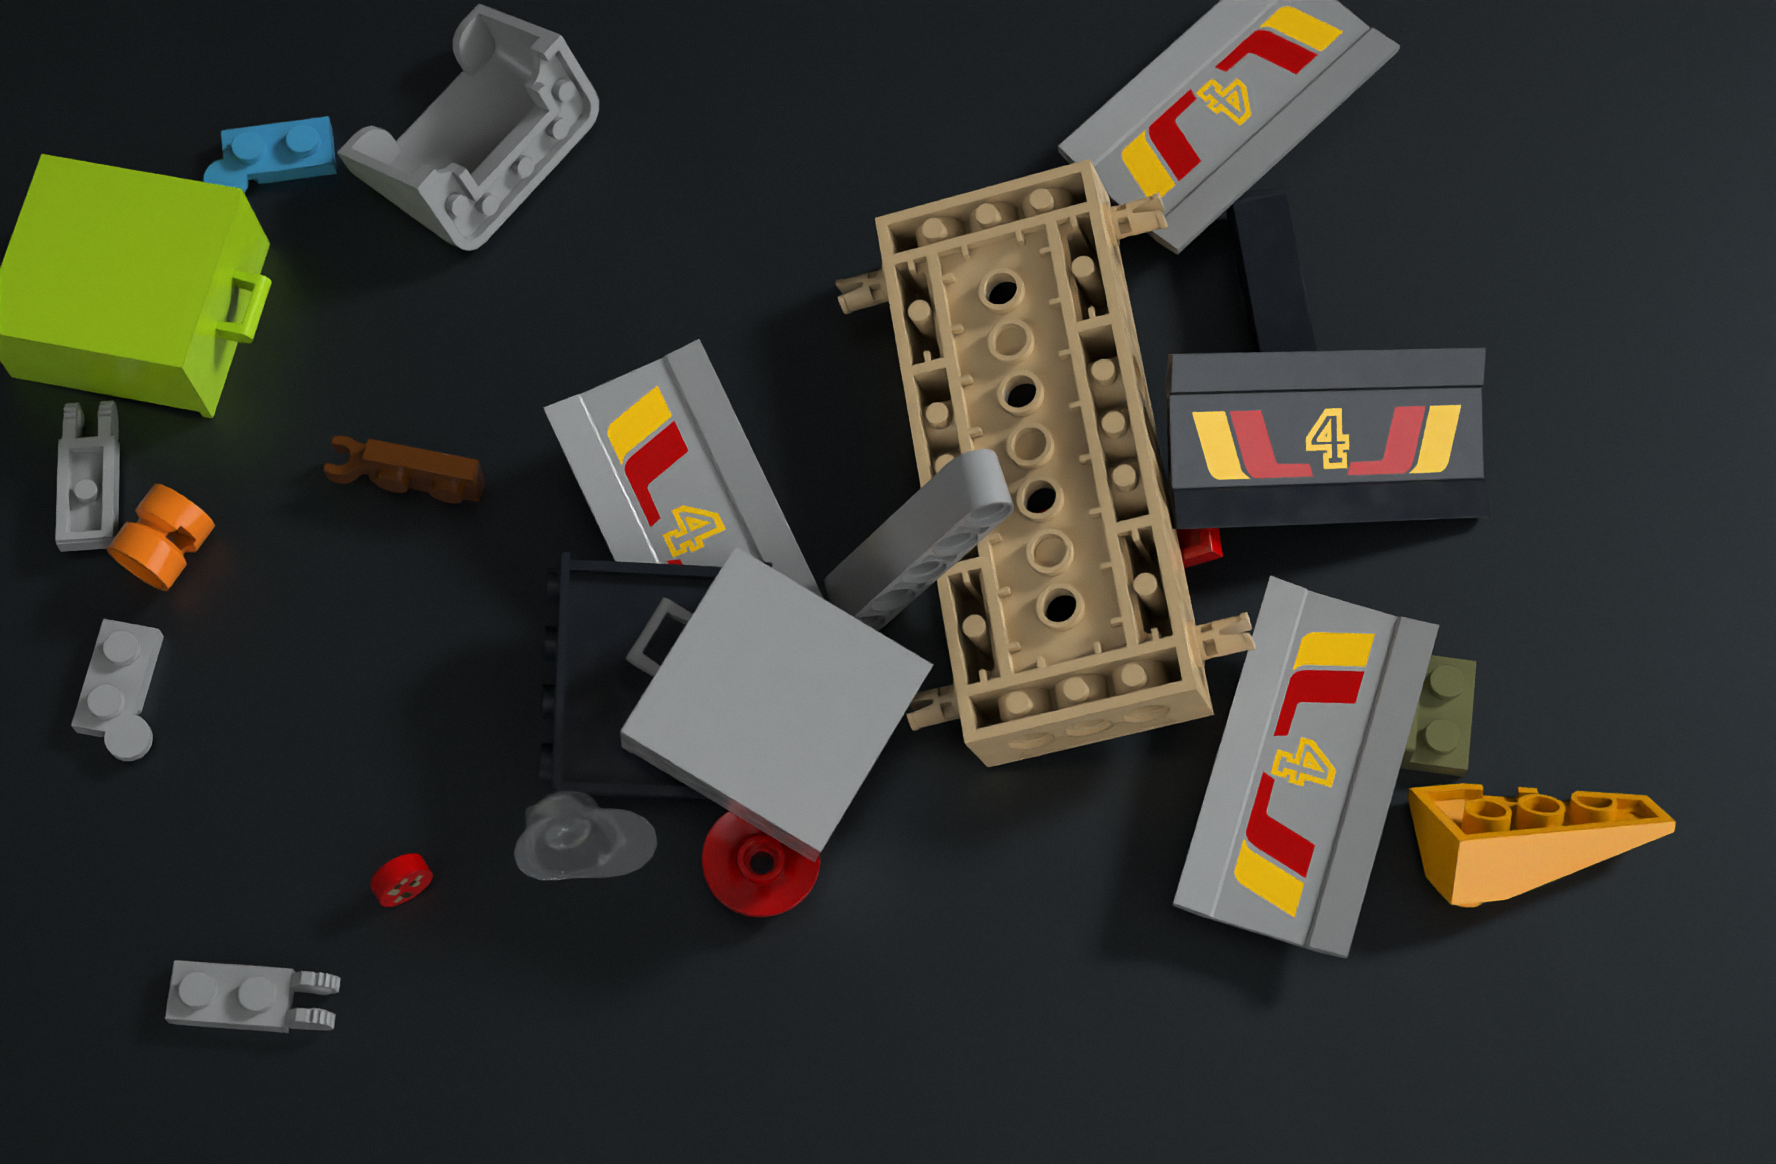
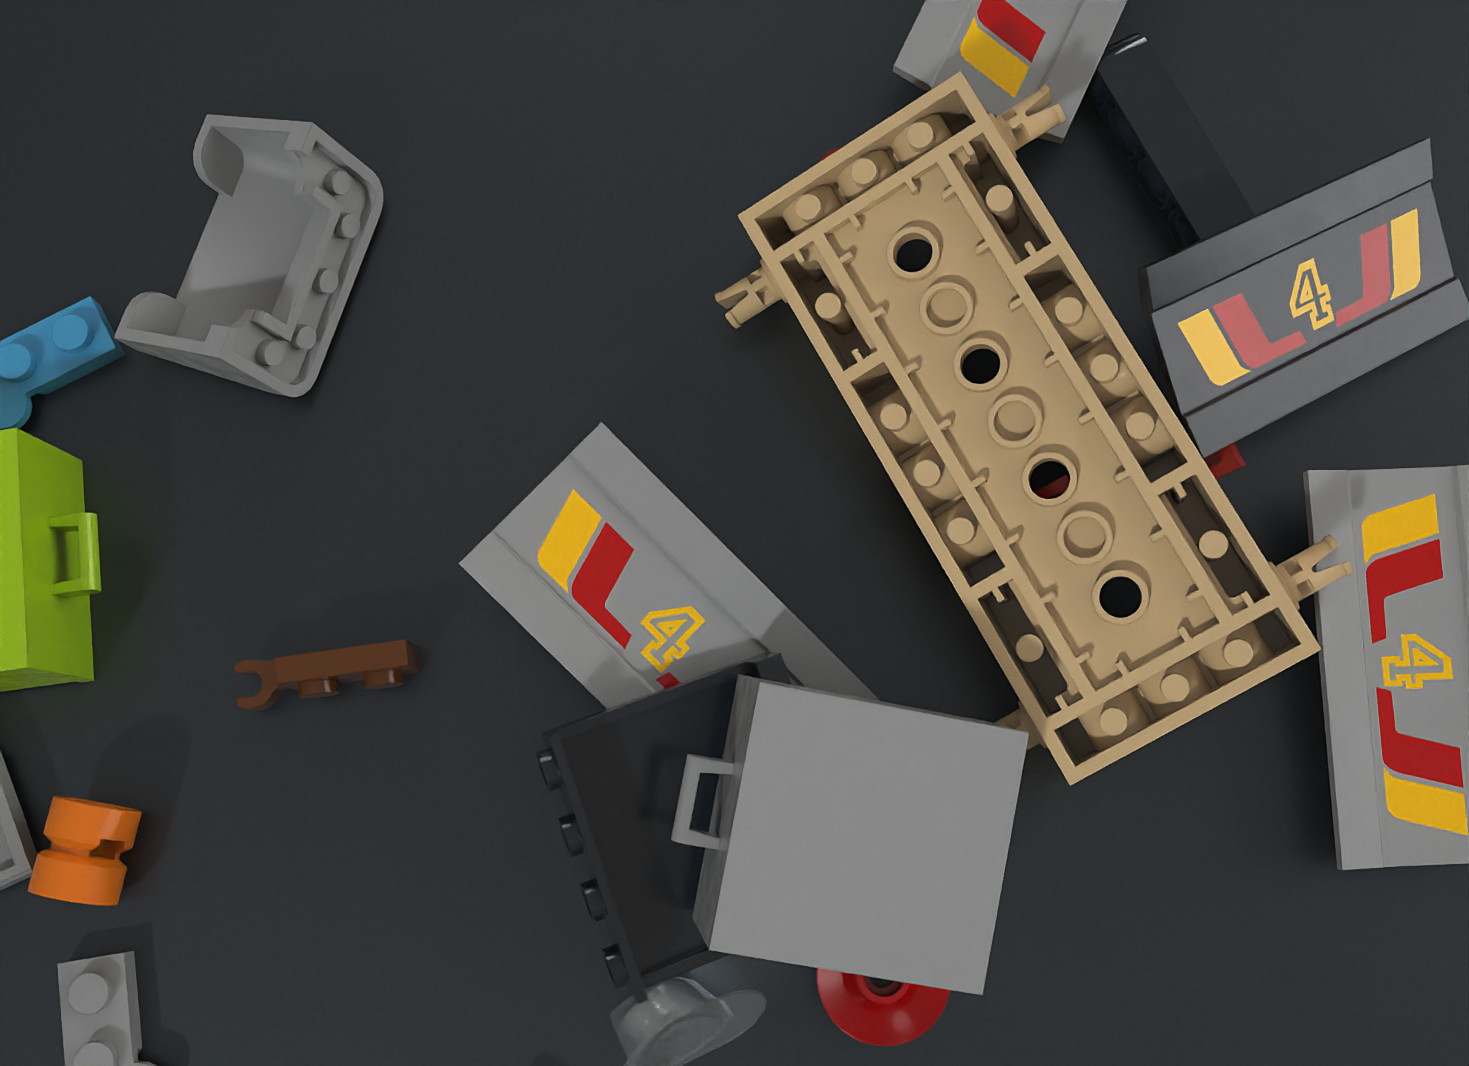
camera: 20 degrees left, 10 degrees up
light grey beam [824,449,1014,631] -> none

